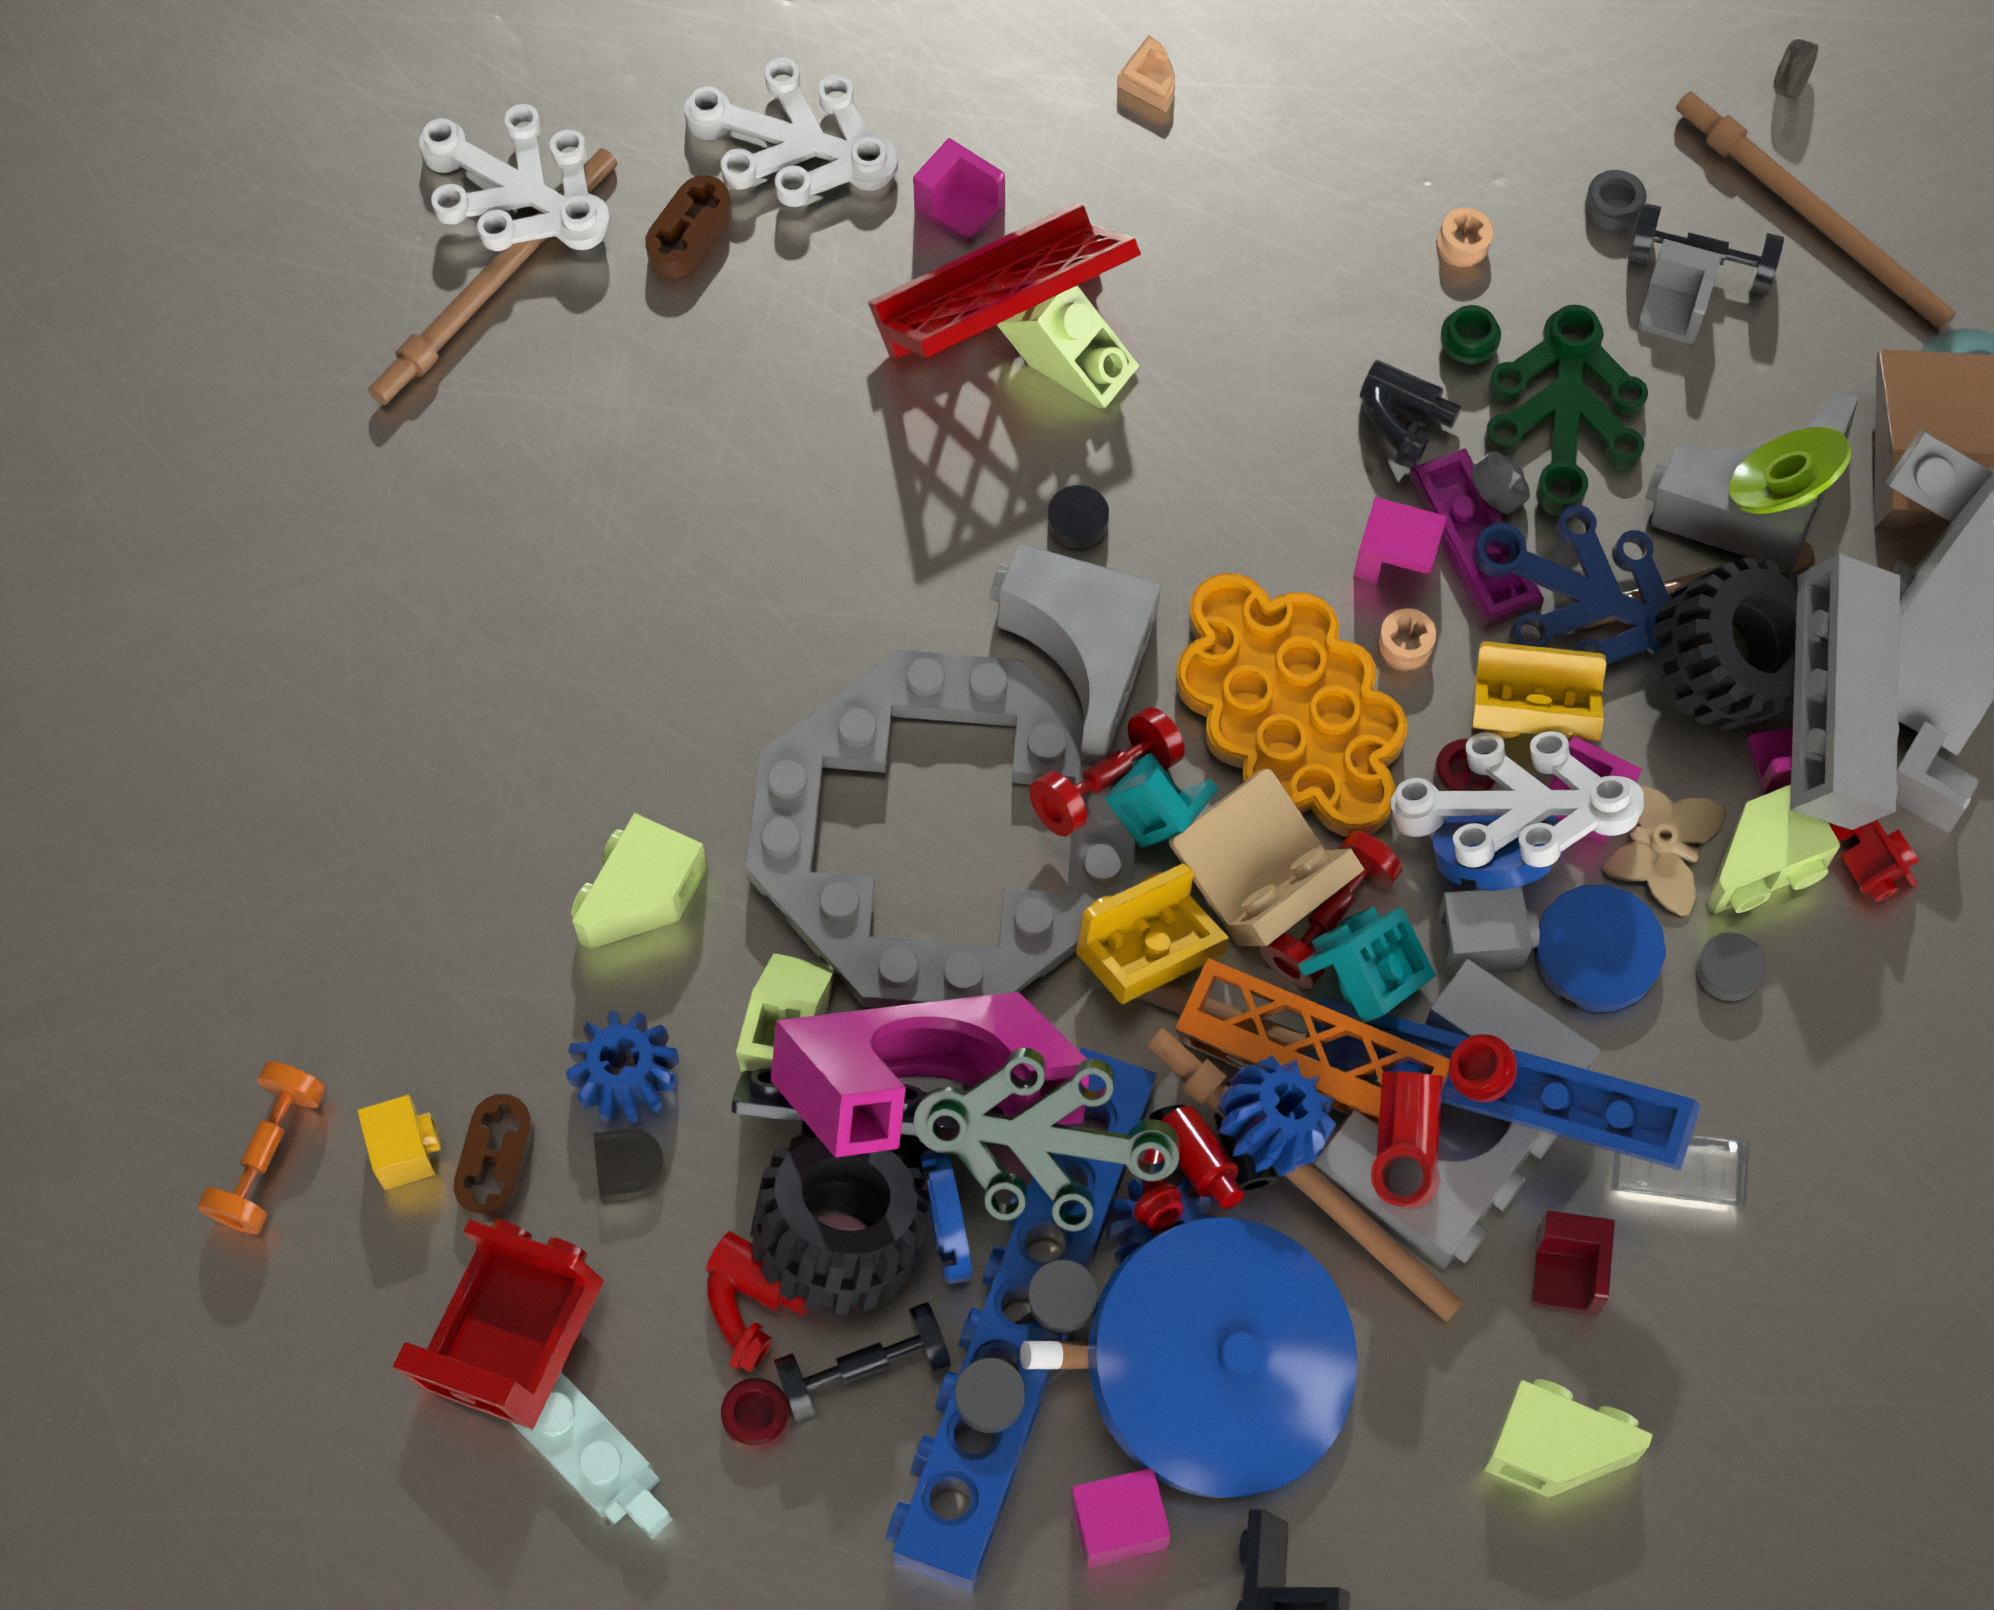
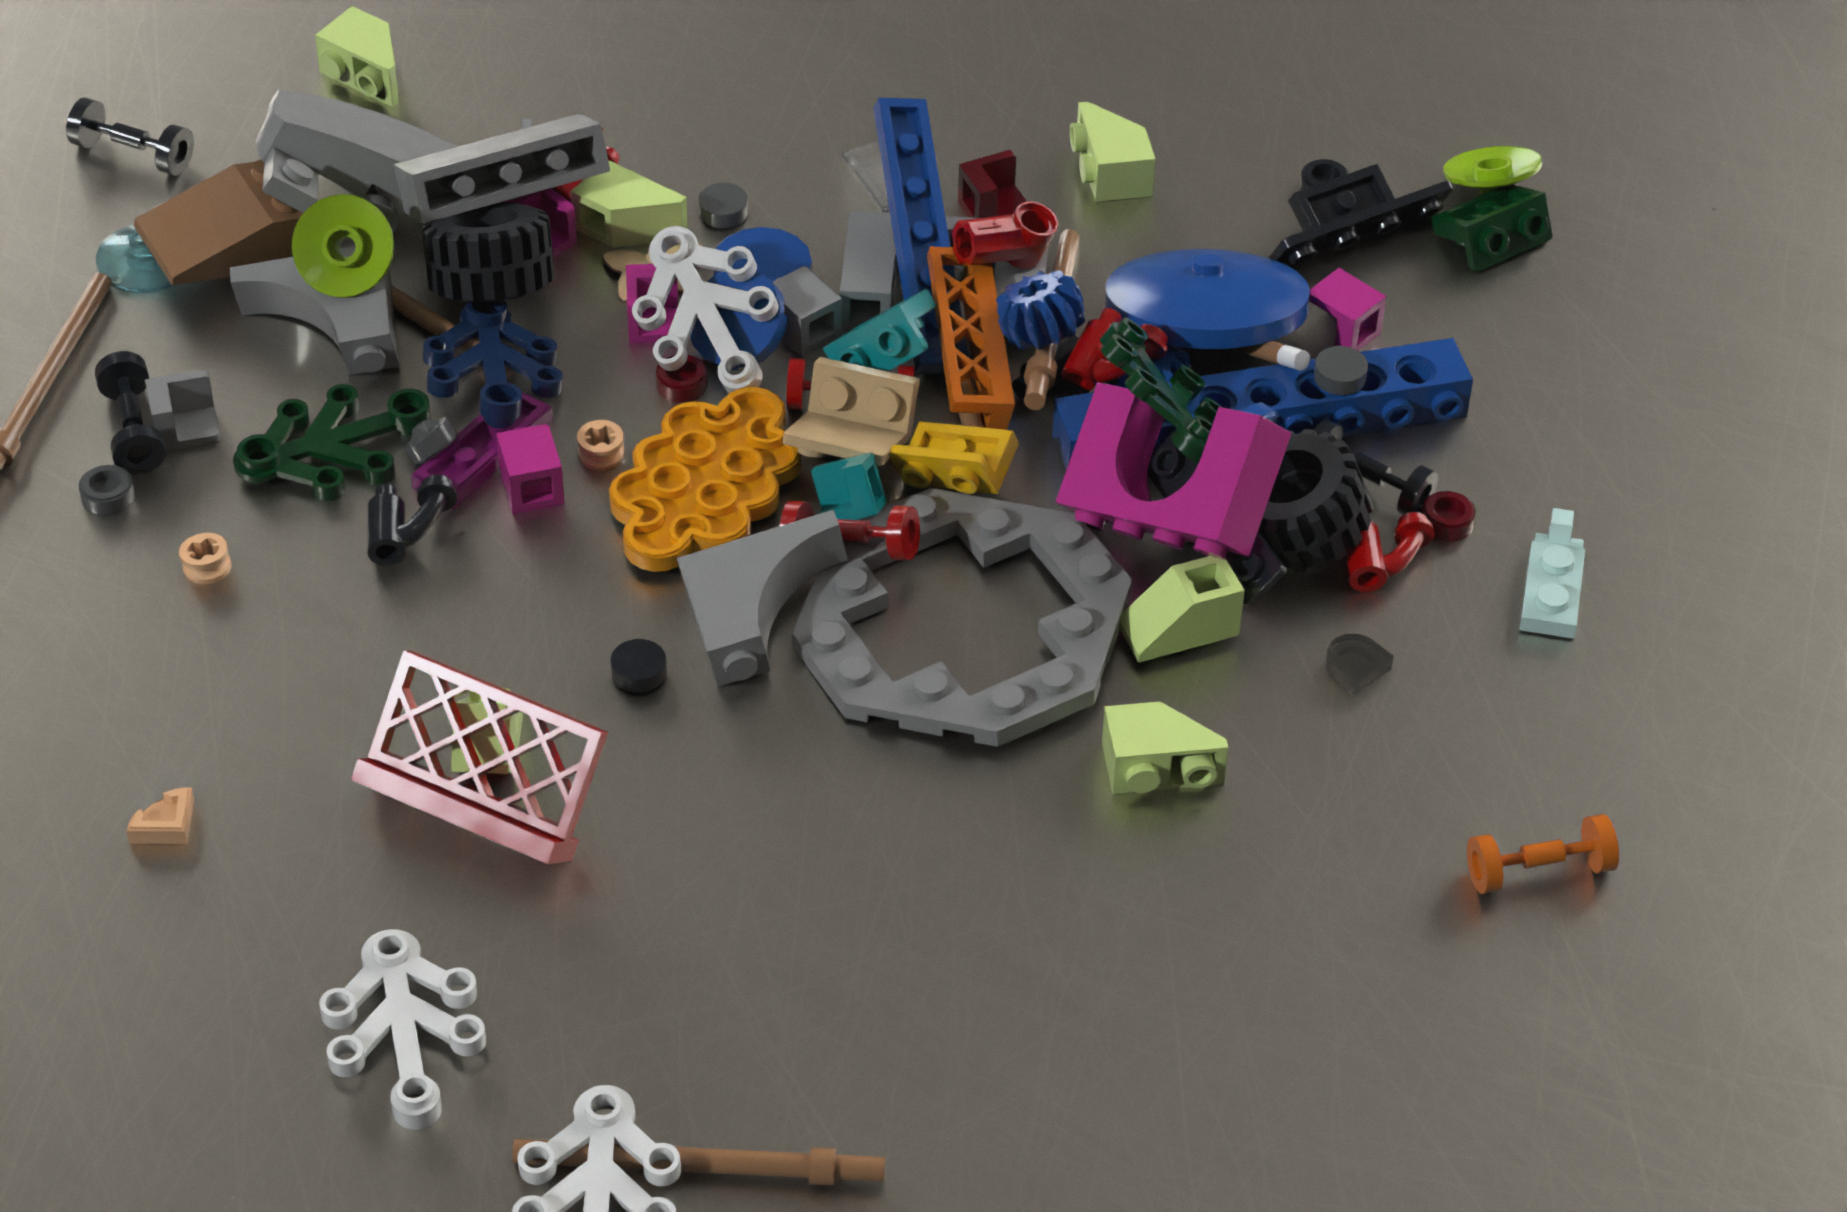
camera: 125 degrees left, 20 degrees down
yellow plate [357,1094,442,1191] -> none
red panel [392,1219,604,1430] -> none
reddish brown beam [453,1094,535,1223] -> none
blue gear [566,1010,680,1124] -> none
reddish brown beam [645,175,732,279] -> none
dark pink panel [913,137,1005,244] -> none
dark grey tile [1028,1260,1098,1333] -> none
dark green plate [1440,305,1501,364] -> none
red plate [1449,1034,1518,1102] -> none
yellow bracket [1472,641,1606,742] -> none

